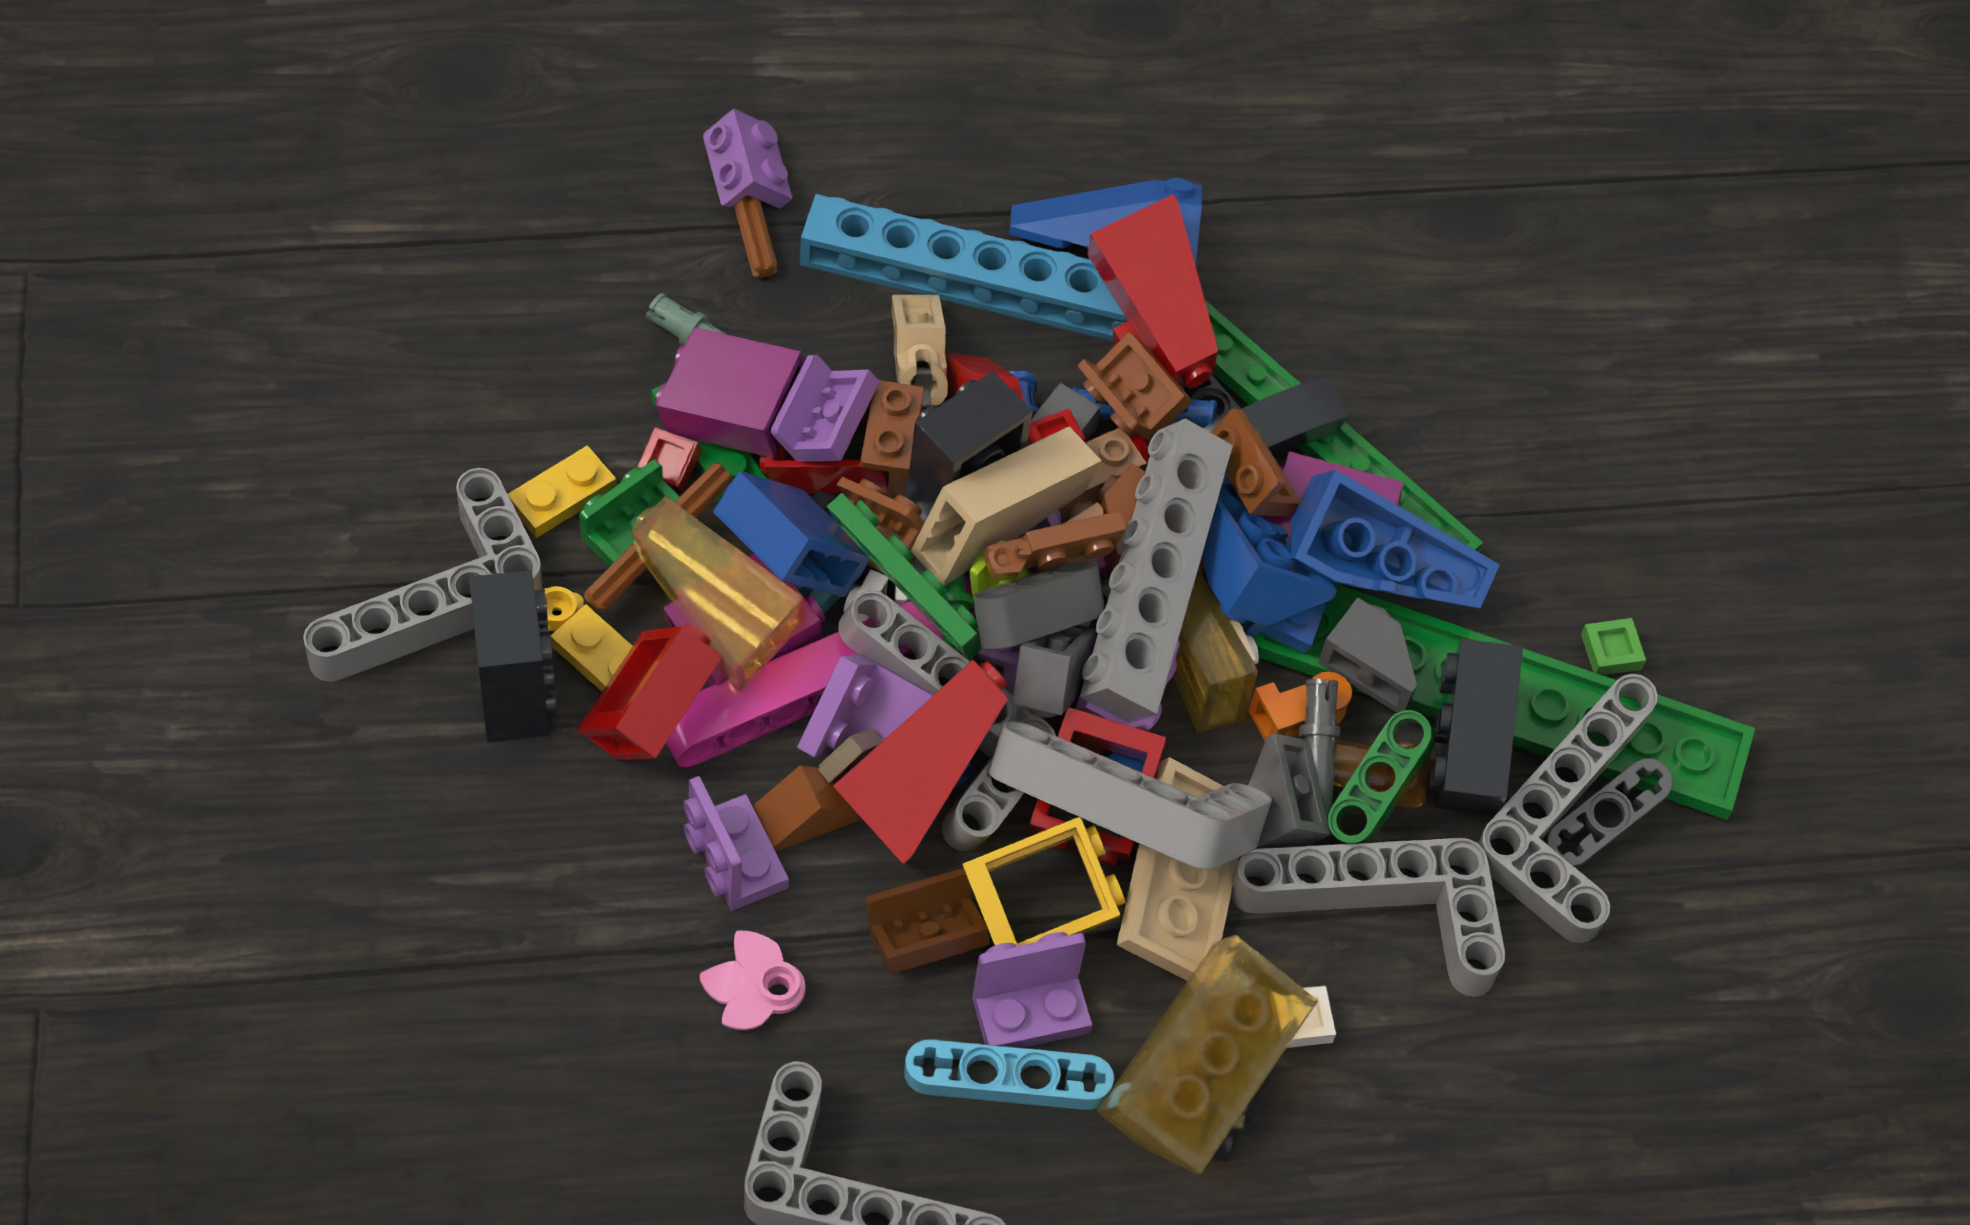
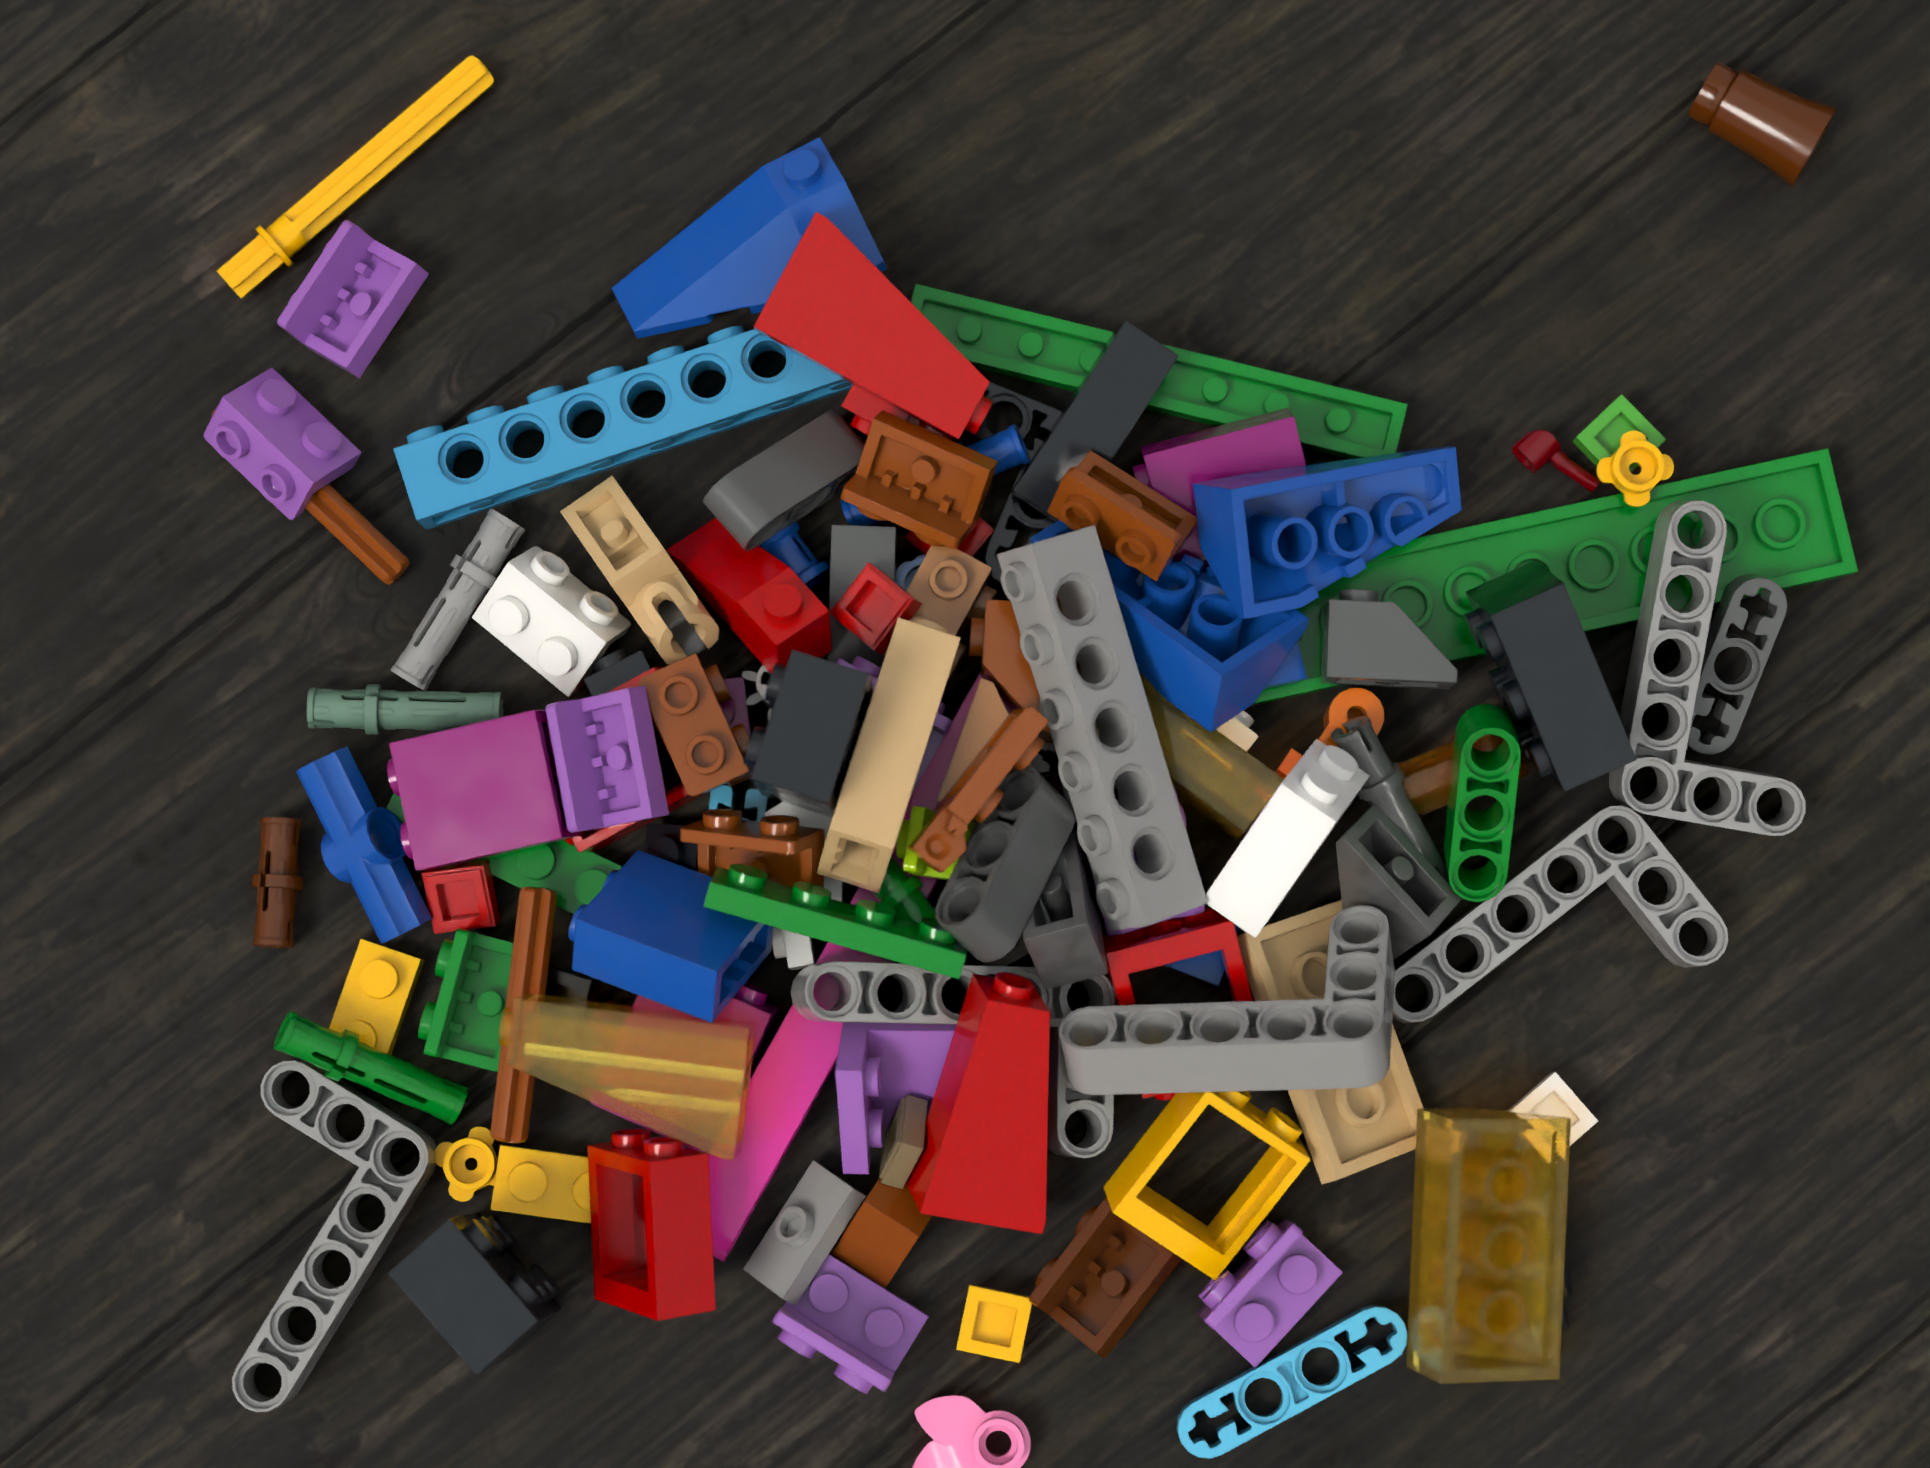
camera: 20 degrees left, 25 degrees up
none -> yellow axle [216,55,494,300]
none -> reddish brown pin [251,817,303,949]
none -> green pin [273,1011,468,1125]
none -> medium lavender bracket [277,220,429,379]
none -> blue piece [296,746,432,944]
none -> light grey pin [391,508,525,691]
none -> white bracket [472,546,631,697]
none -> dark grey beam [703,409,865,552]
none -> light grey plate [743,1160,866,1306]
none -> yellow plate [956,1284,1032,1363]
none -> white brick [1206,739,1370,938]
none -> dark red hand [1512,430,1600,492]
none -> yellow plate [1596,430,1674,507]
none -> reddish brown plant [1688,62,1838,187]

